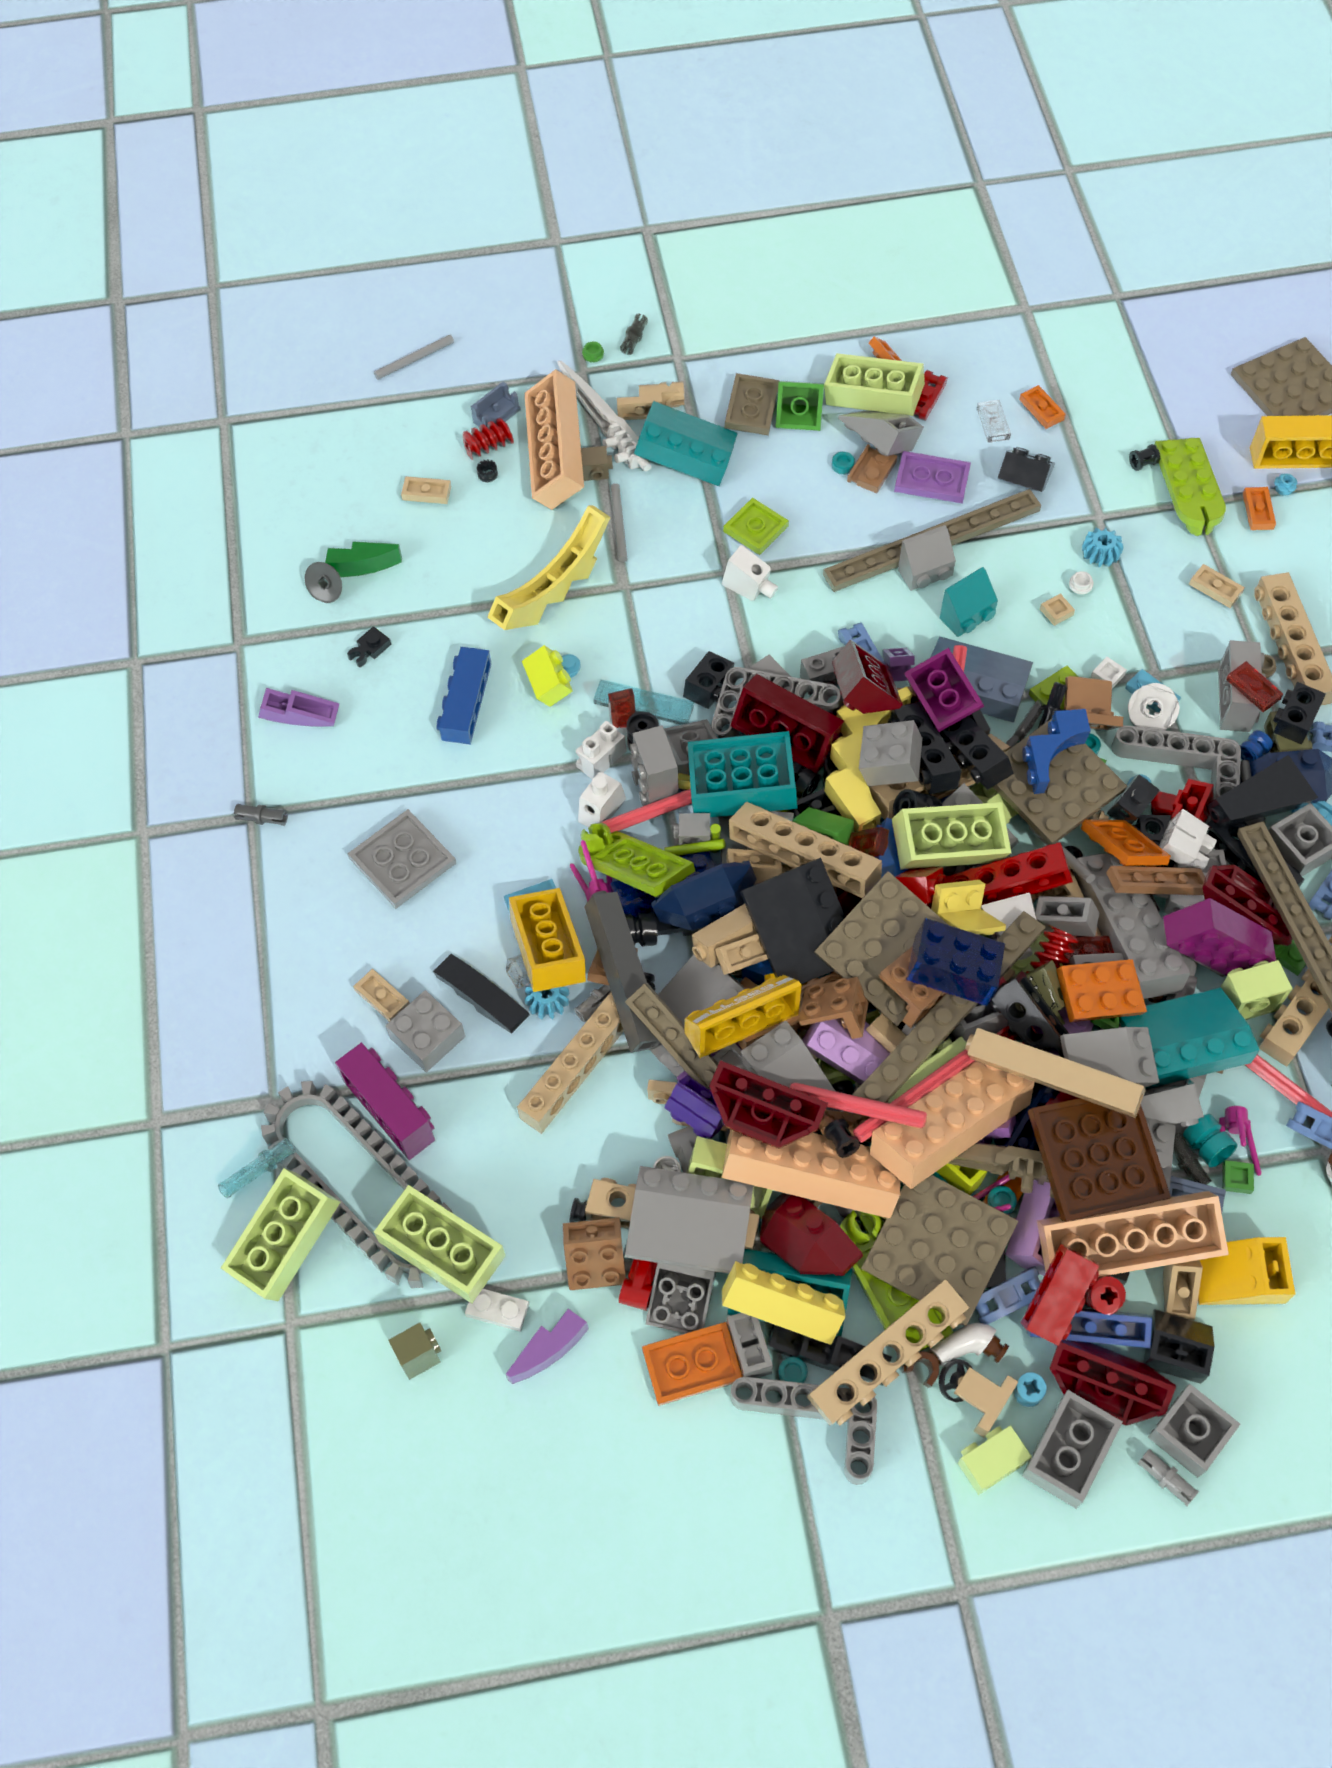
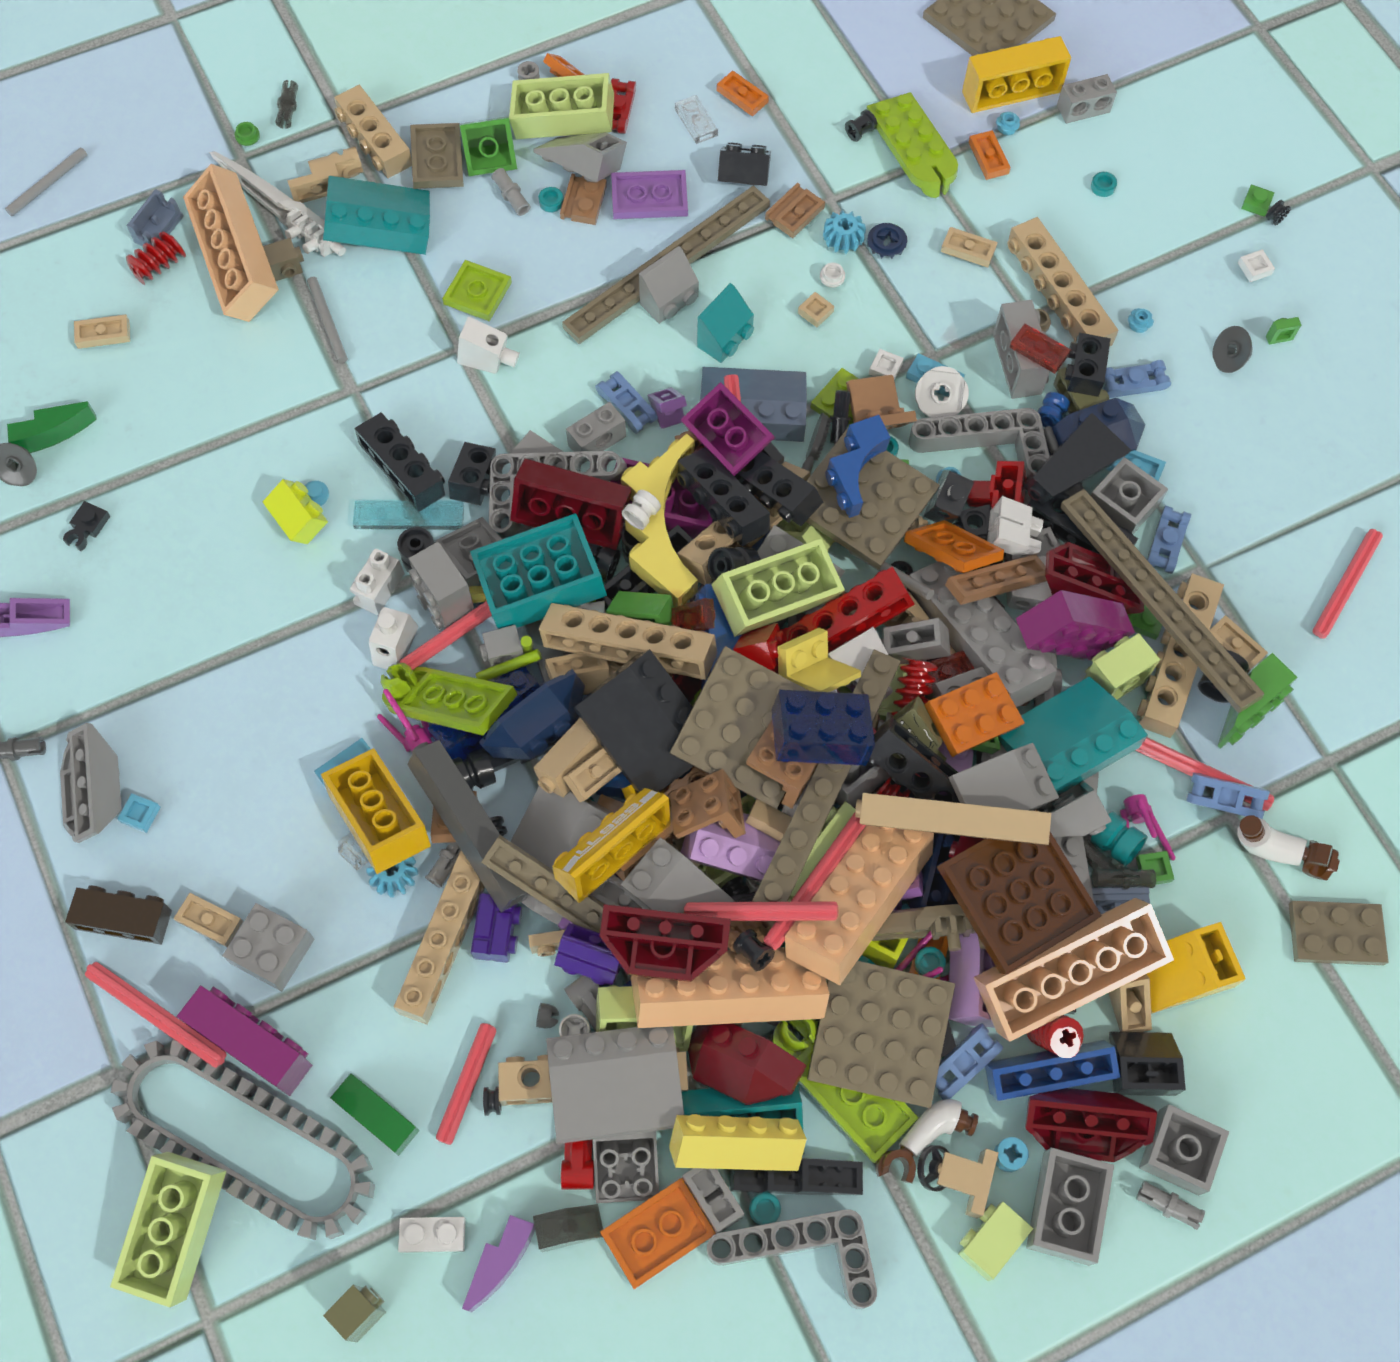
camera: 20 degrees left, 5 degrees up
clear light blue pin [218,1138,296,1198] -> none
light grey plate [348,809,456,909] -> none
yellowish green brick [374,1185,506,1303] -> none
black slope [433,954,530,1034] -> none
blue brick [436,647,492,745] -> none
black bush [477,459,498,483] -> none
light yellow arch [487,505,611,630] -> none
medium nougat bracket [563,1217,626,1290] -> none
clear red plate [608,688,635,728] -> none
tan brick [806,1279,969,1426] -> none
dark red slope [832,639,903,714] -> none
light grey brick [859,720,922,786] -> none
brick [1020,1244,1099,1346] -> none
none -> light grey wedge [60,723,122,843]
none -> dark brown brick [65,885,172,945]
none -> coral axle [85,962,227,1068]
none -> medium azure plate [118,793,161,833]
none -> green slope [330,1073,420,1156]
none -> tan brick [334,84,412,179]
none -> black brick [354,412,445,512]
none -> coral axle [436,1023,496,1145]
none -> dark purple brick [471,893,522,963]
none -> light grey pin [491,168,531,216]
none -> light grey bush [517,61,540,80]
none -> clear smoke slope [533,1204,603,1252]
none -> dark grey hinge [536,1003,559,1028]
none -> white wheel [622,490,661,530]
none -> medium nougat plate [765,182,825,238]
none -> dark blue gear [867,223,907,259]
none -> clear smoke pin [1092,866,1156,890]

